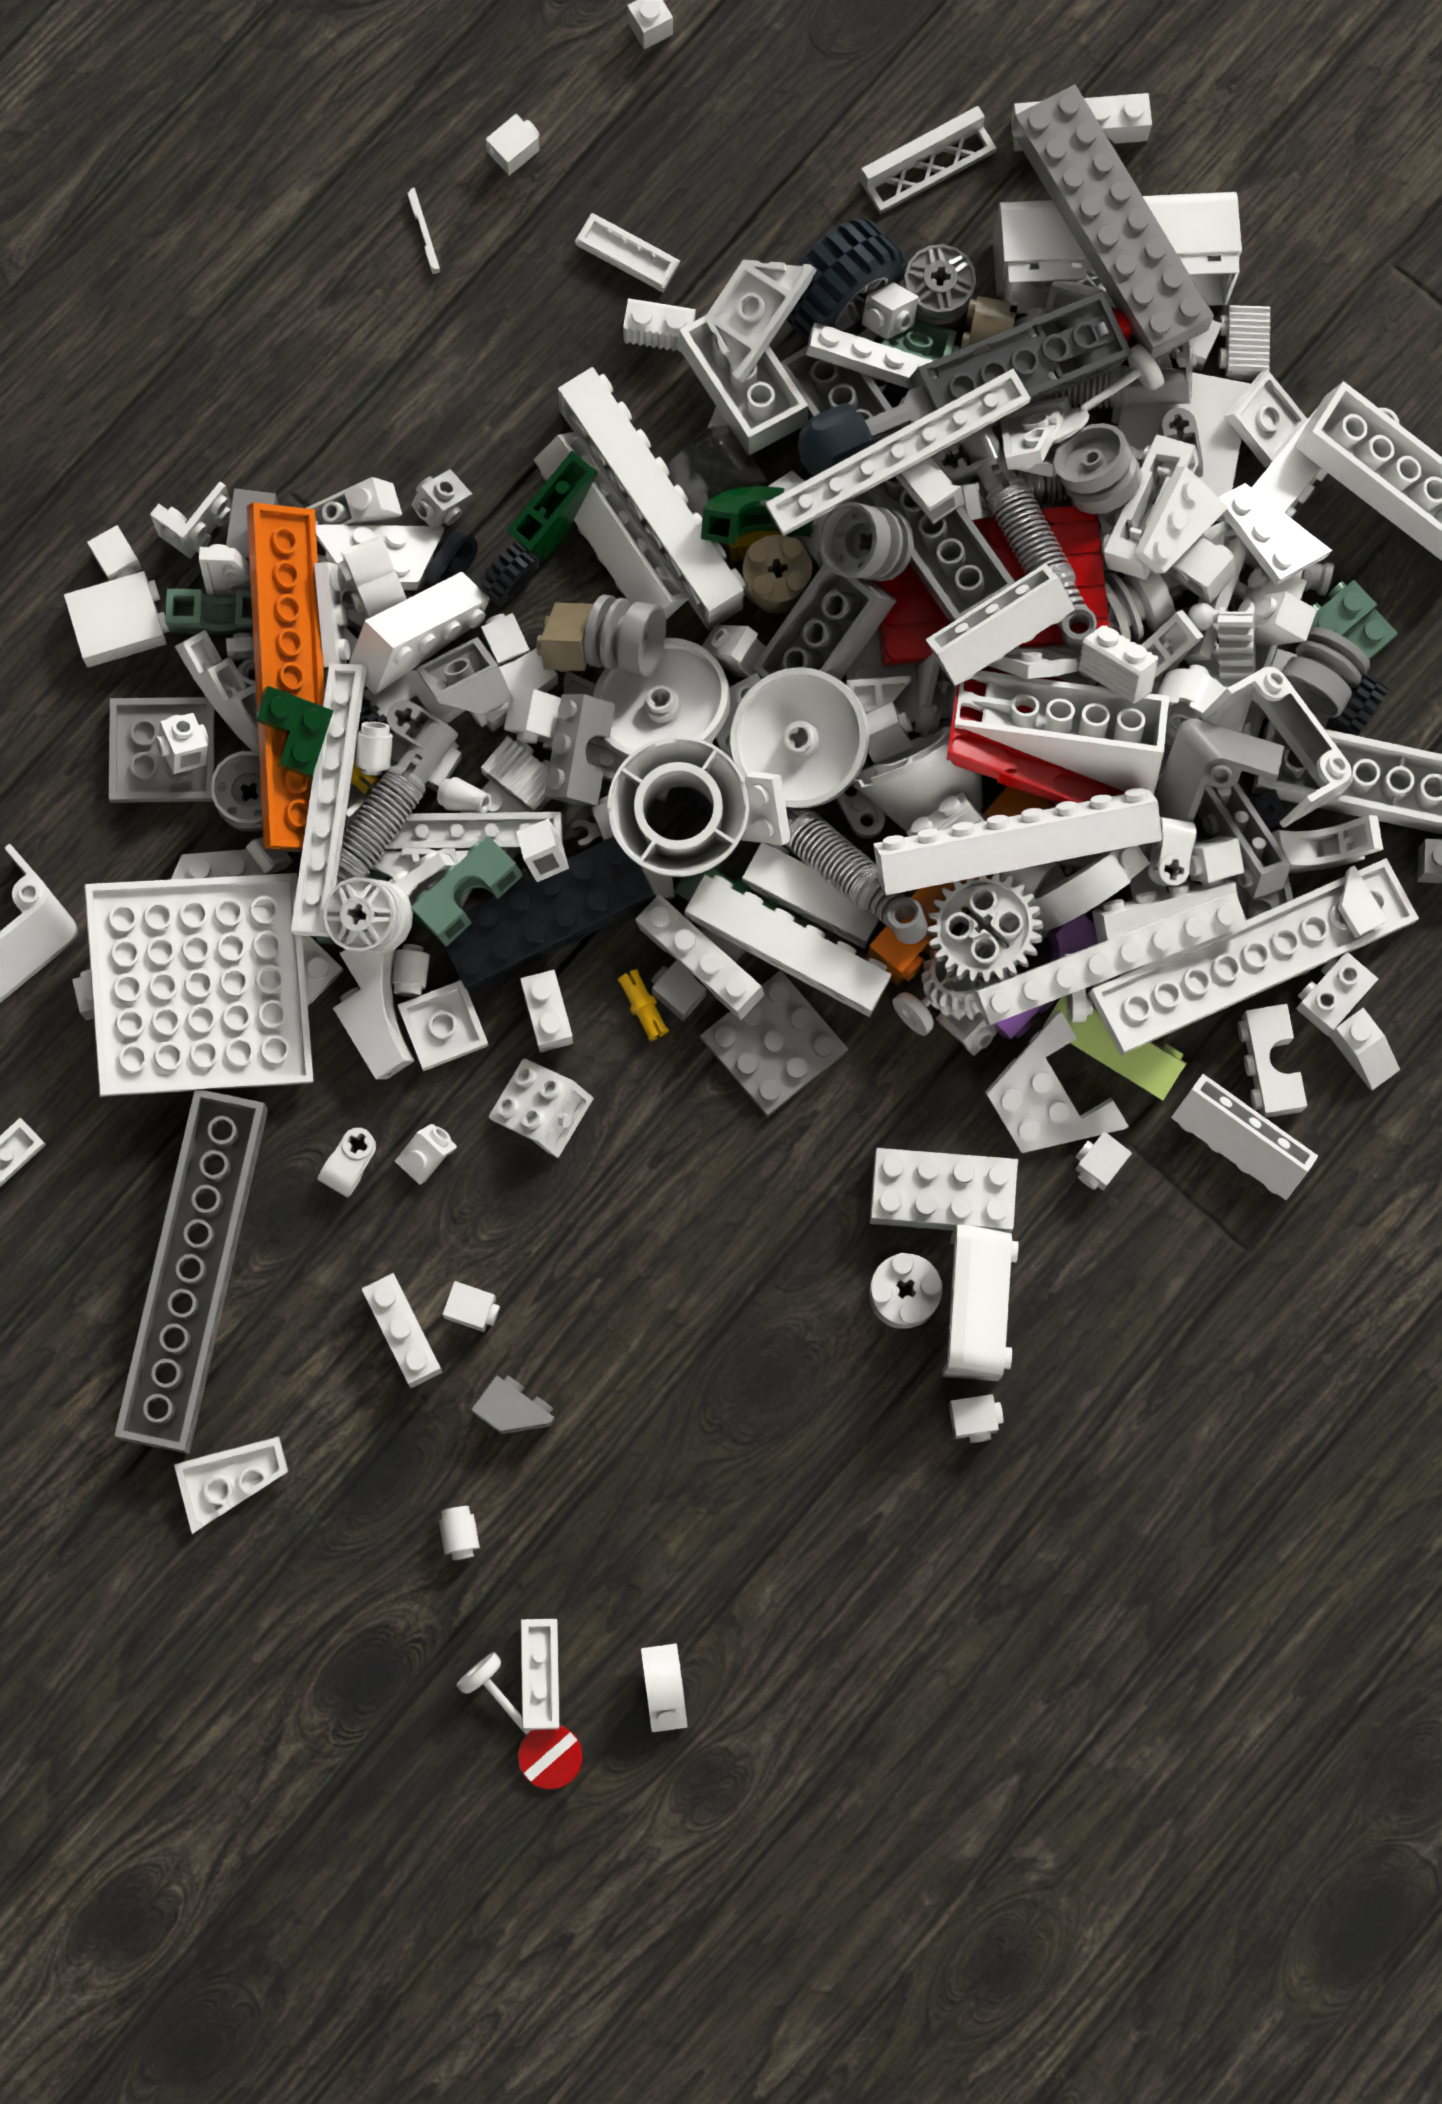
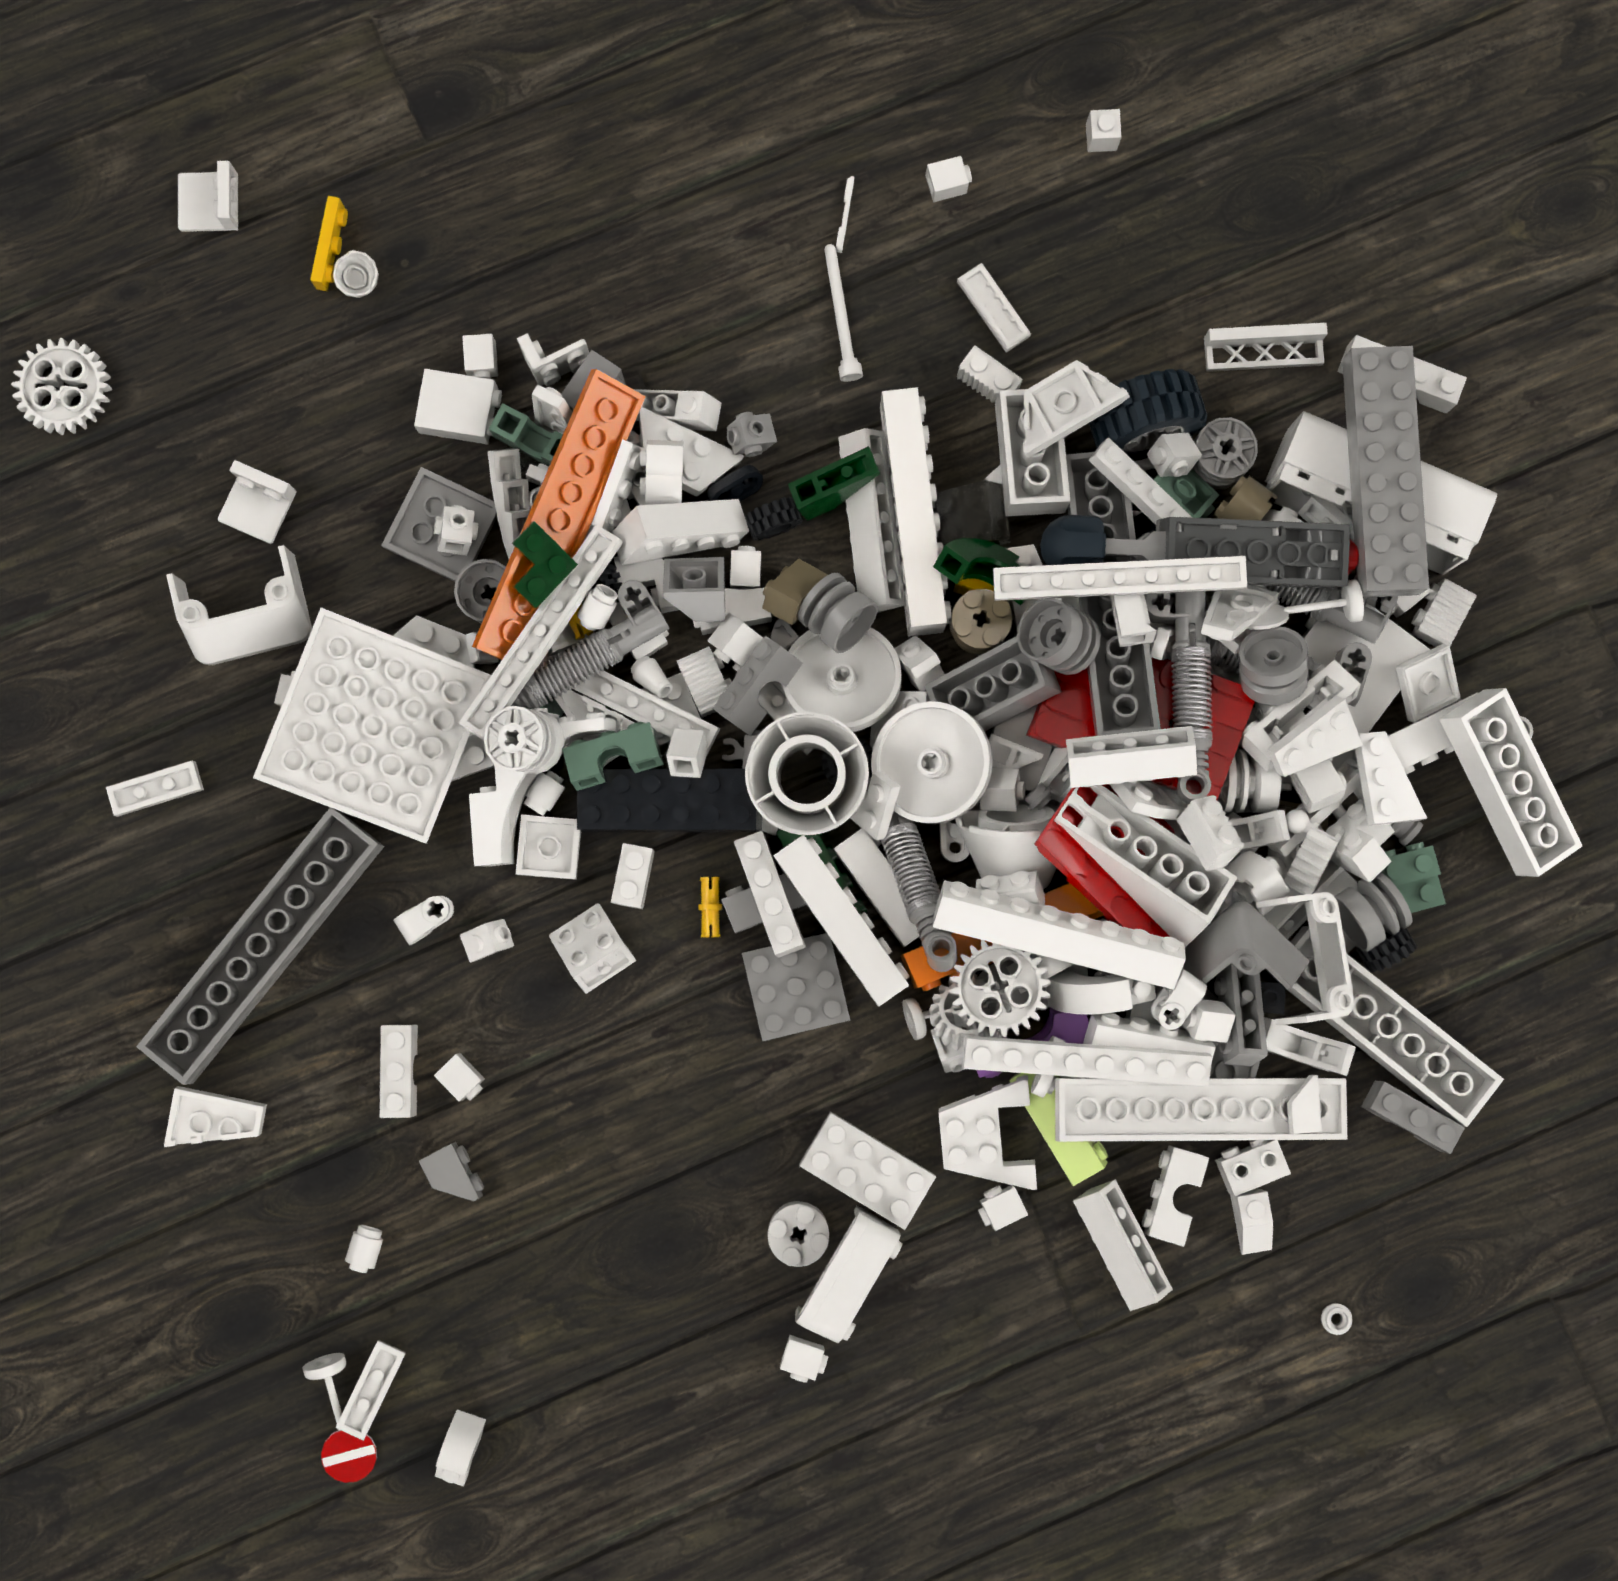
camera: 25 degrees right, 5 degrees up
none -> white piece [824,244,863,382]

